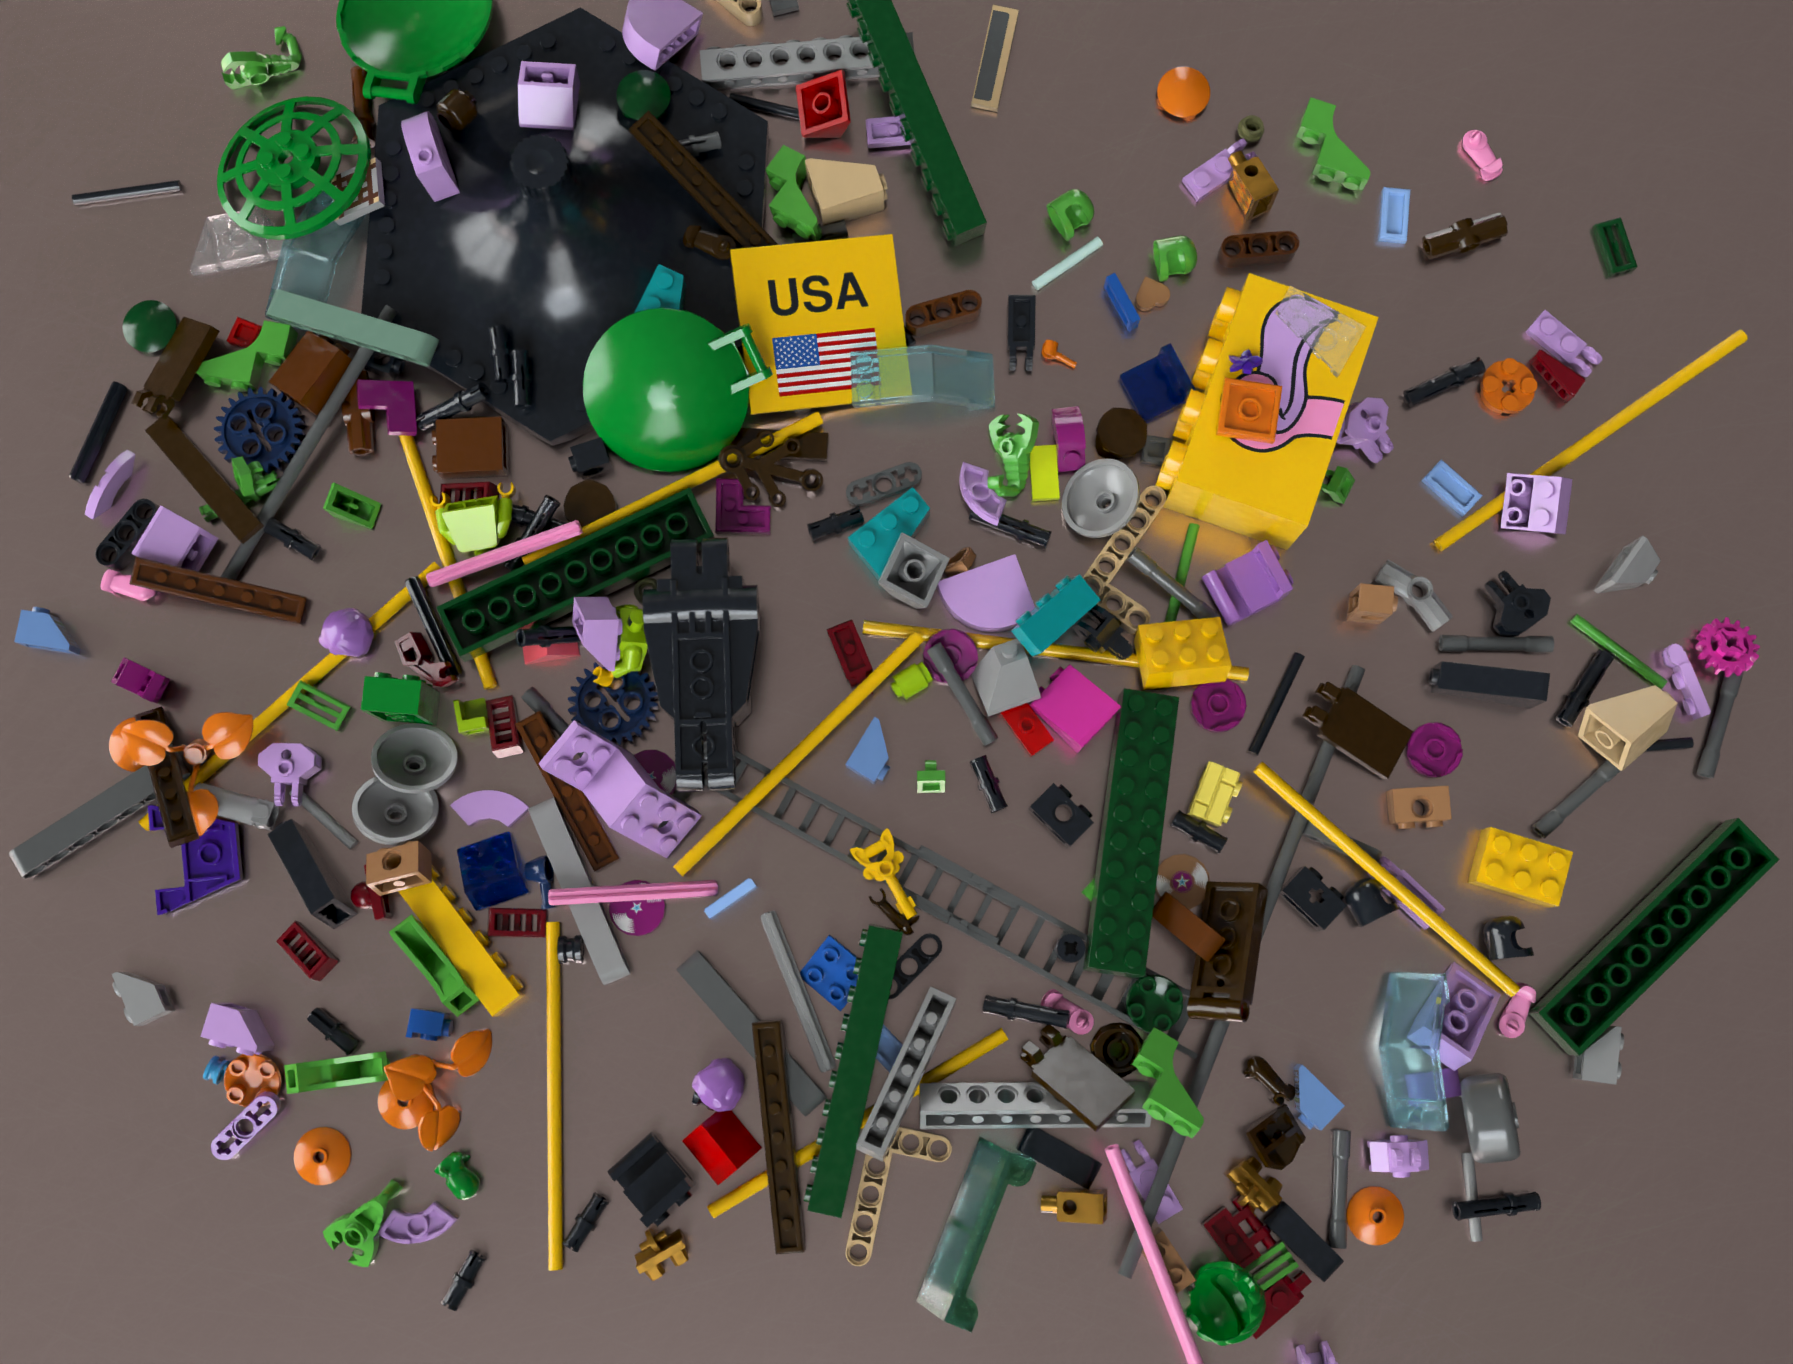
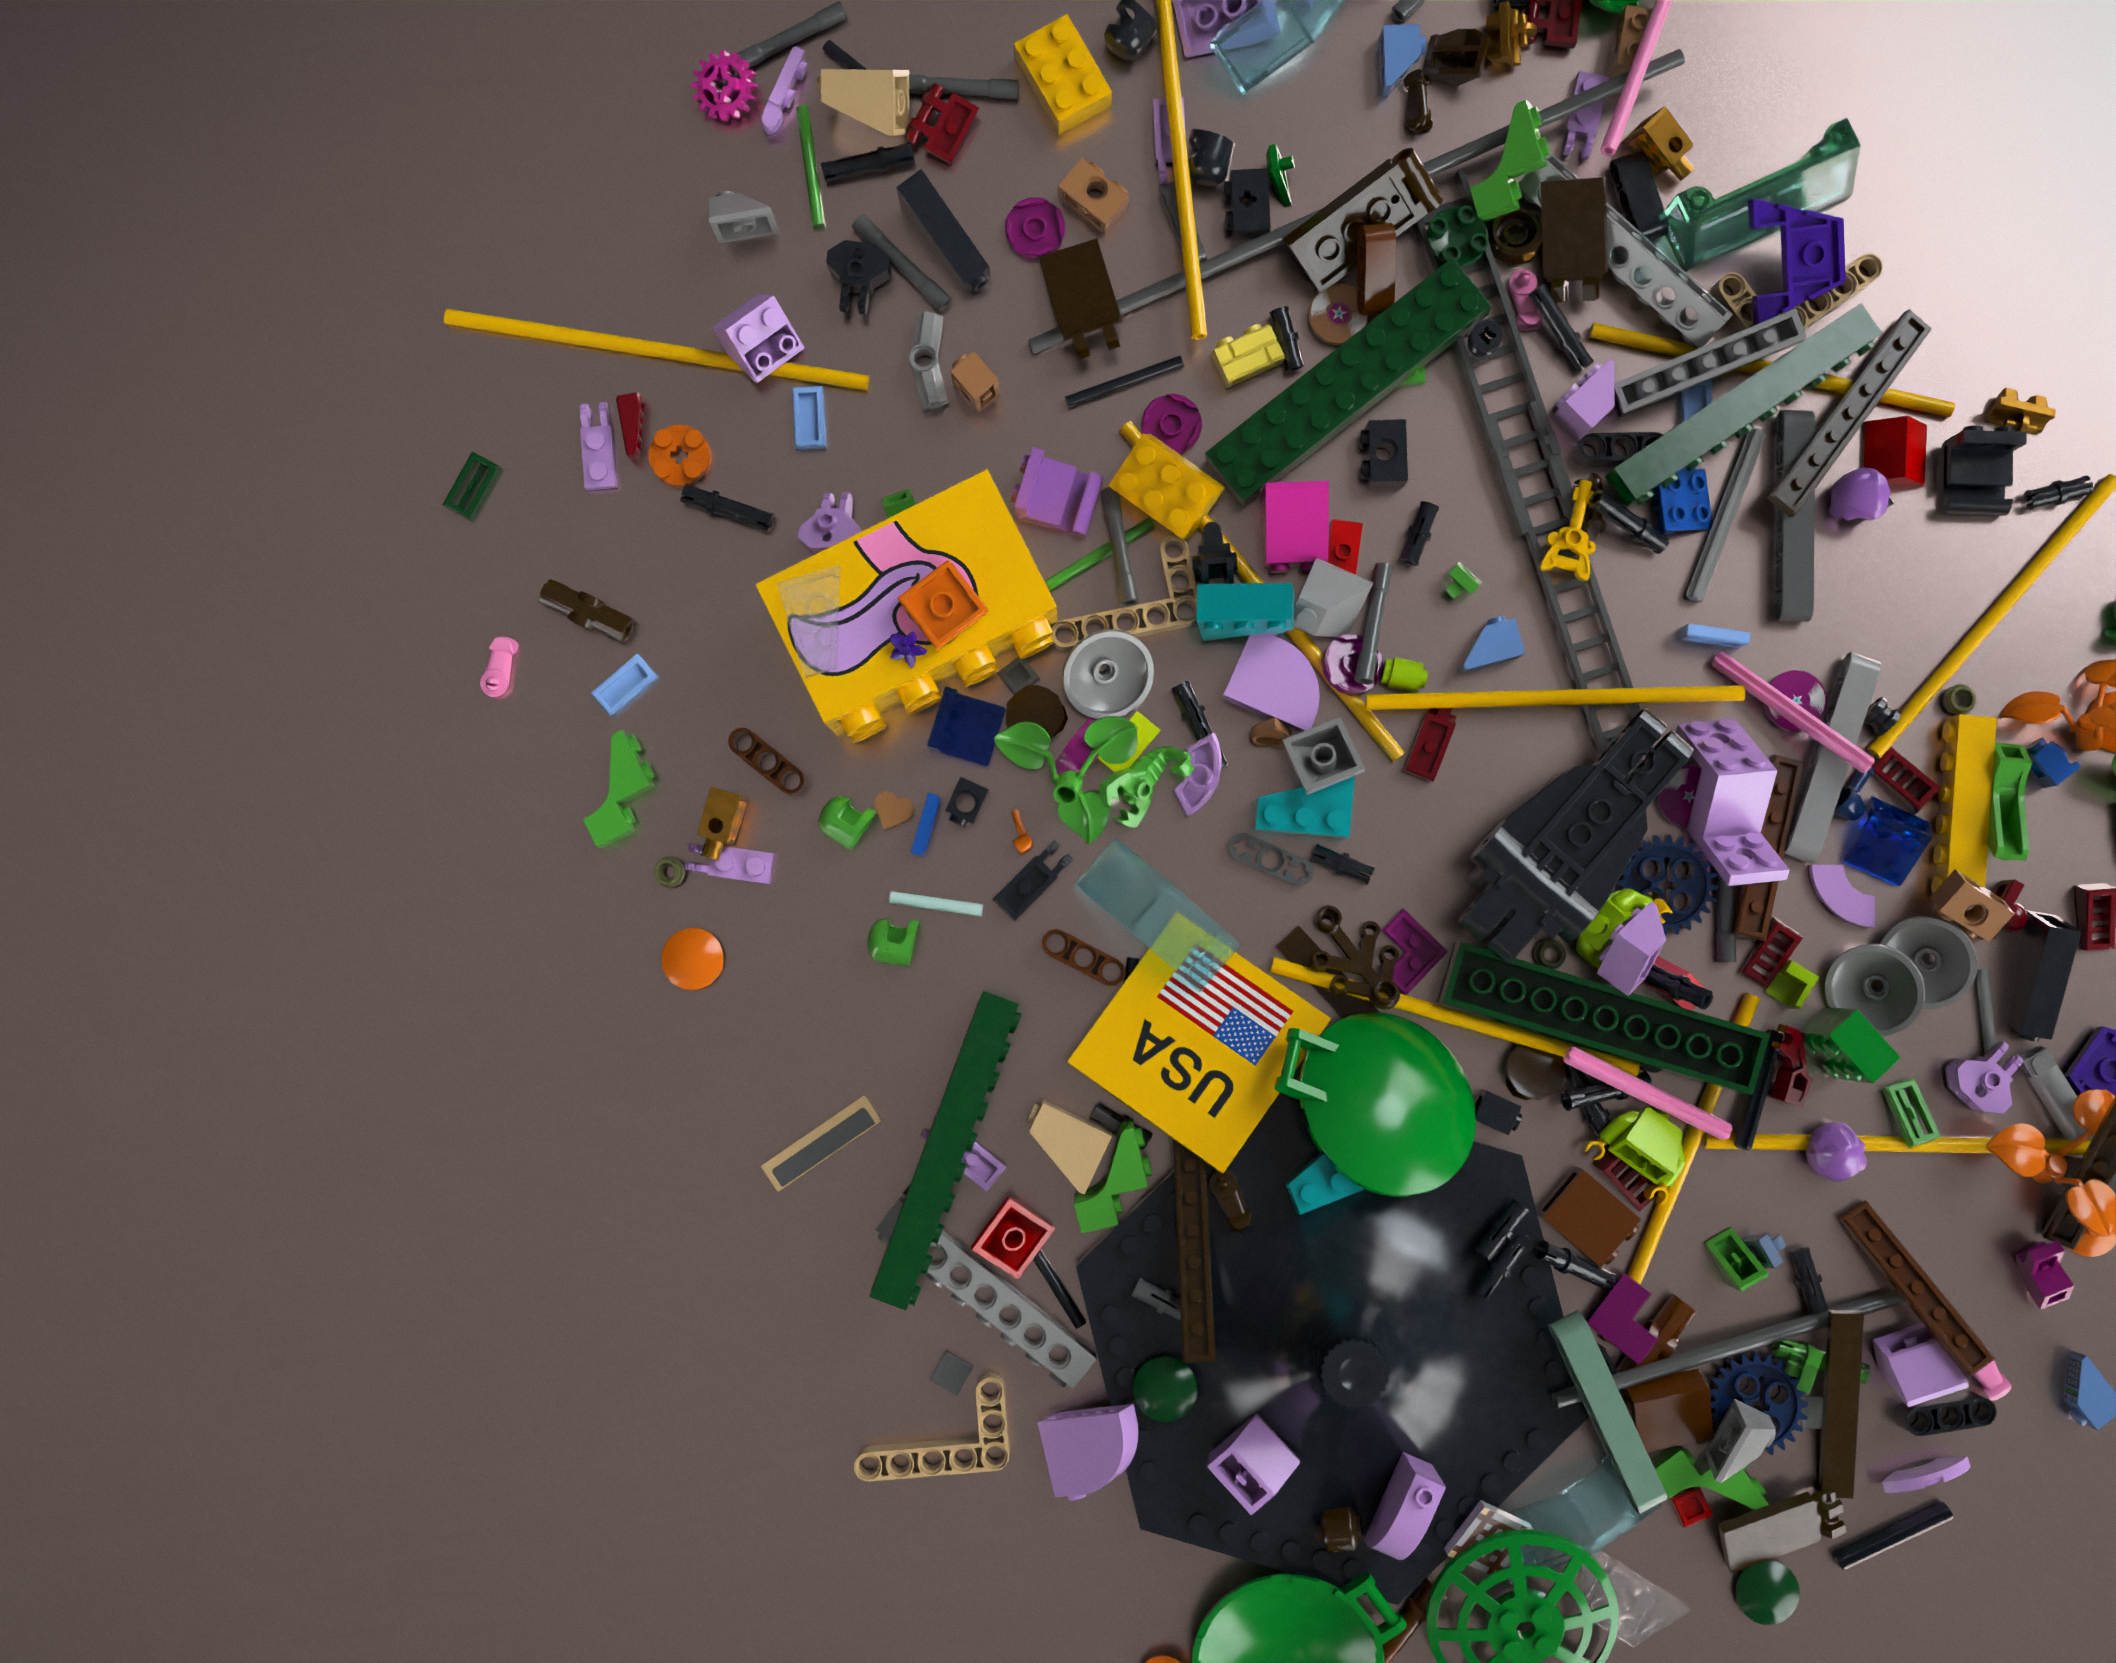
camera: 135 degrees left, 5 degrees up
none -> dark red plate [905,83,979,165]
none -> black brick [945,776,990,828]
none -> bright green plant [994,716,1138,844]
none -> green piece [1266,143,1295,207]
none -> lavender slope [1552,359,1614,442]
none -> black pin [1589,490,1669,554]
none -> light grey slope [1704,1399,1776,1483]
none -> sand blue tile [1742,1234,1786,1269]
none -> dark purple wing [1748,199,1846,324]
none -> white sticker [1801,1397,1823,1429]
none -> olive plate [1943,684,1976,715]

